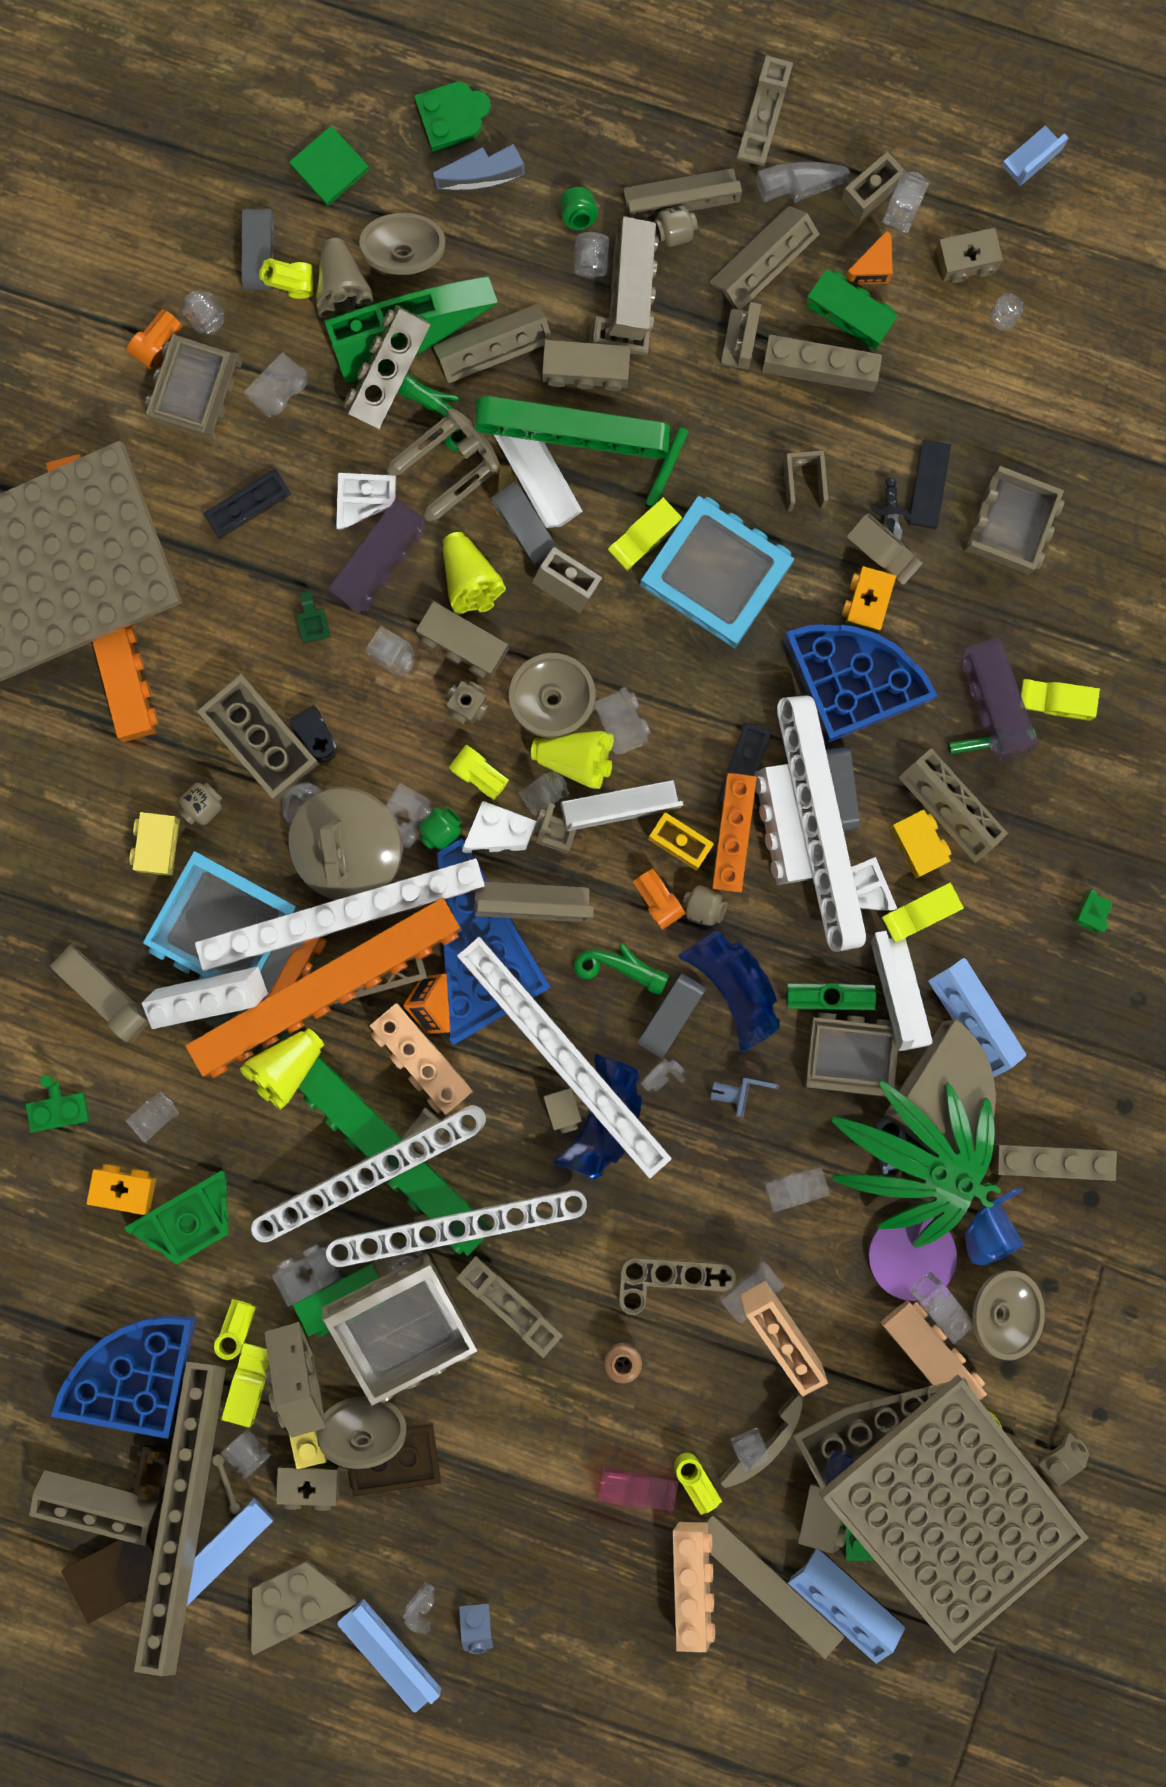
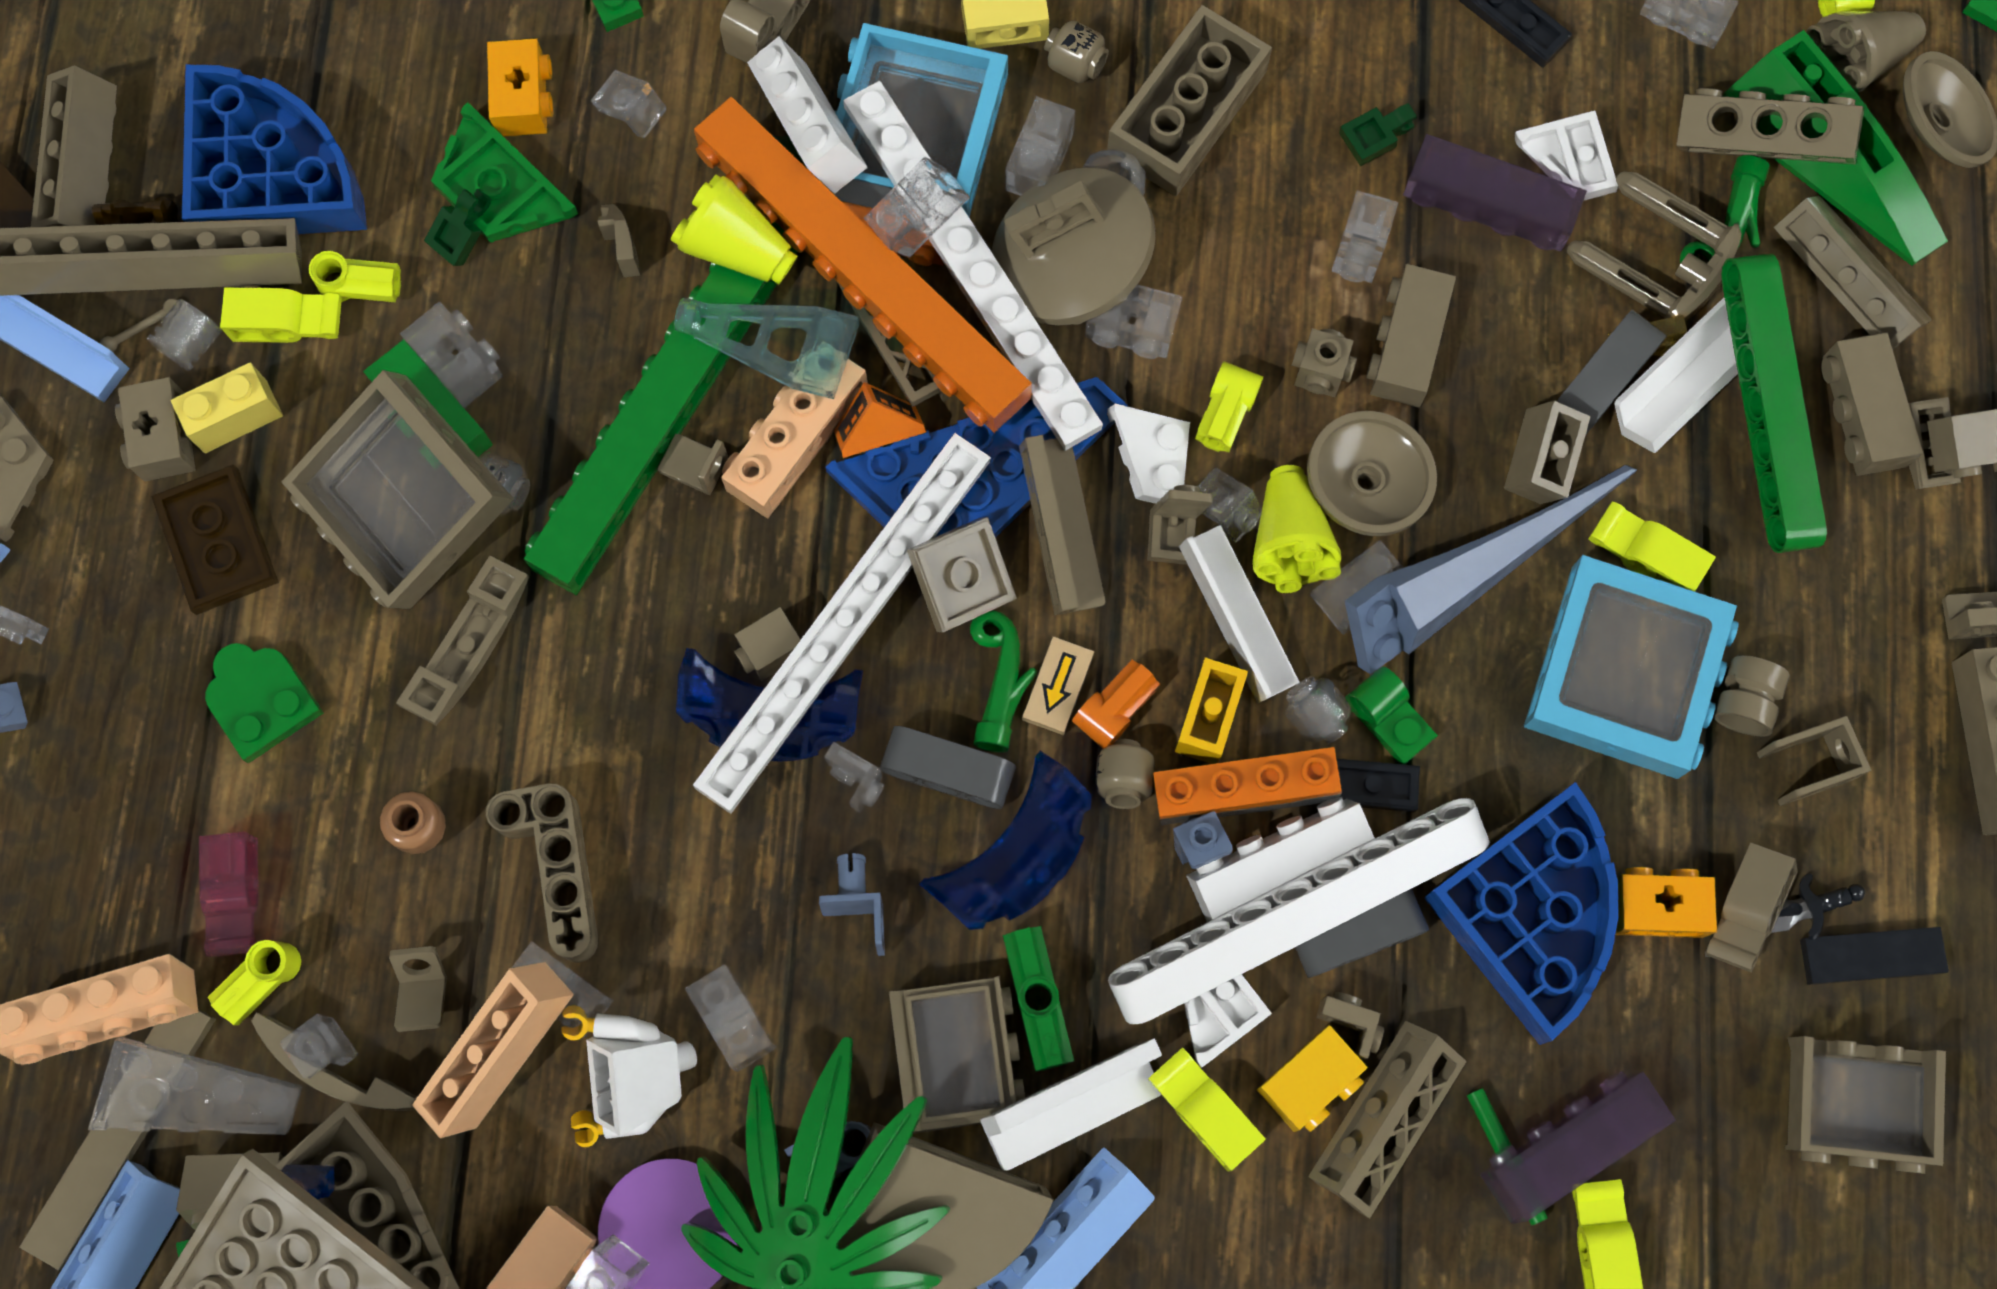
camera: 80 degrees right, 10 degrees down
white beam [251,1105,486,1242] -> none
dark tan piece [265,1322,326,1438] -> none
black piece [289,704,337,762] -> none
dark tan dish [317,1396,406,1469] -> none
white beam [326,1190,587,1267] -> none
green head [419,807,462,850] -> none
neon yellow cone [442,532,506,615] -> none
green bar [644,427,689,509] -> none
none -> clear wing [88,1037,303,1135]
none -> green plate [205,643,324,764]
none -> dark tan bracket [389,946,447,1032]
none -> dark green plate [424,189,492,266]
none -> white torso [561,1005,697,1147]
none -> dark tan slope [598,204,640,277]
none -> clear light blue plate [674,297,859,399]
none -> clear brick [864,157,970,258]
none -> dark tan tile [907,517,1017,633]
none -> clear brick [1006,96,1075,196]
none -> tan tile [1022,637,1094,735]
none -> sand blue bracket [1173,811,1233,869]
none -> clear head [1285,676,1352,744]
none -> dark tan bracket [1316,992,1384,1061]
none -> green plate [1343,666,1438,765]
none -> sand blue plate [1345,465,1637,674]
none -> dark tan wheel [1714,656,1790,737]

